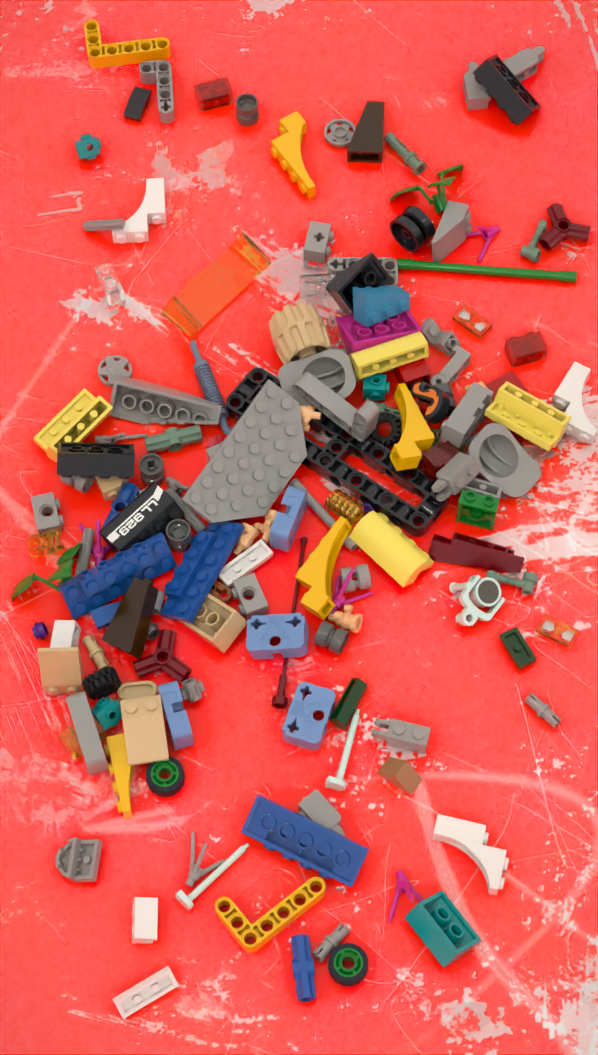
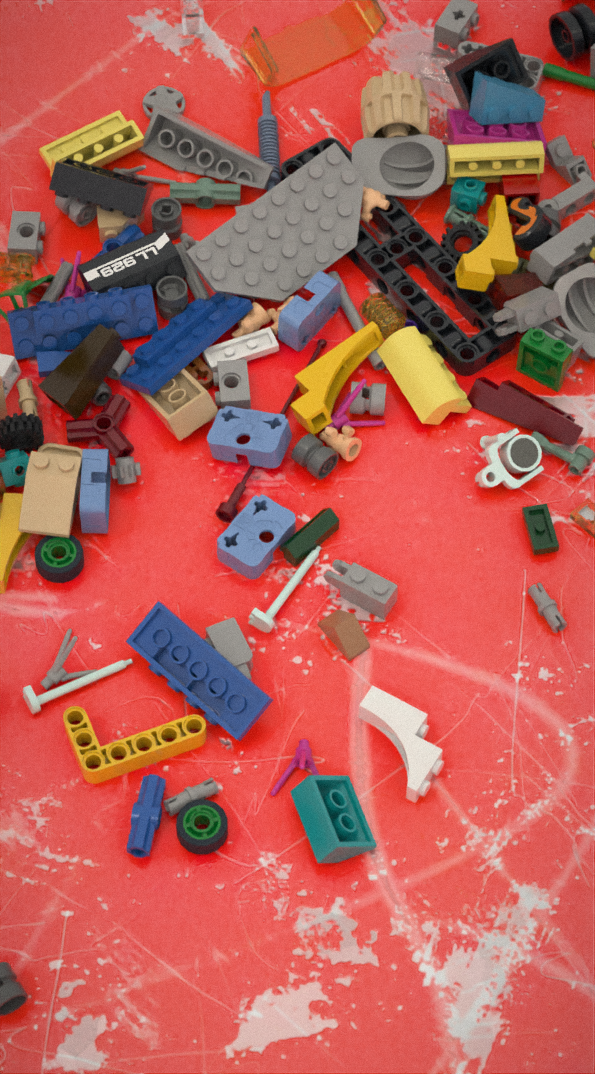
camera: 15 degrees right, 5 degrees down
light grey beam [293,372,380,442] -> none

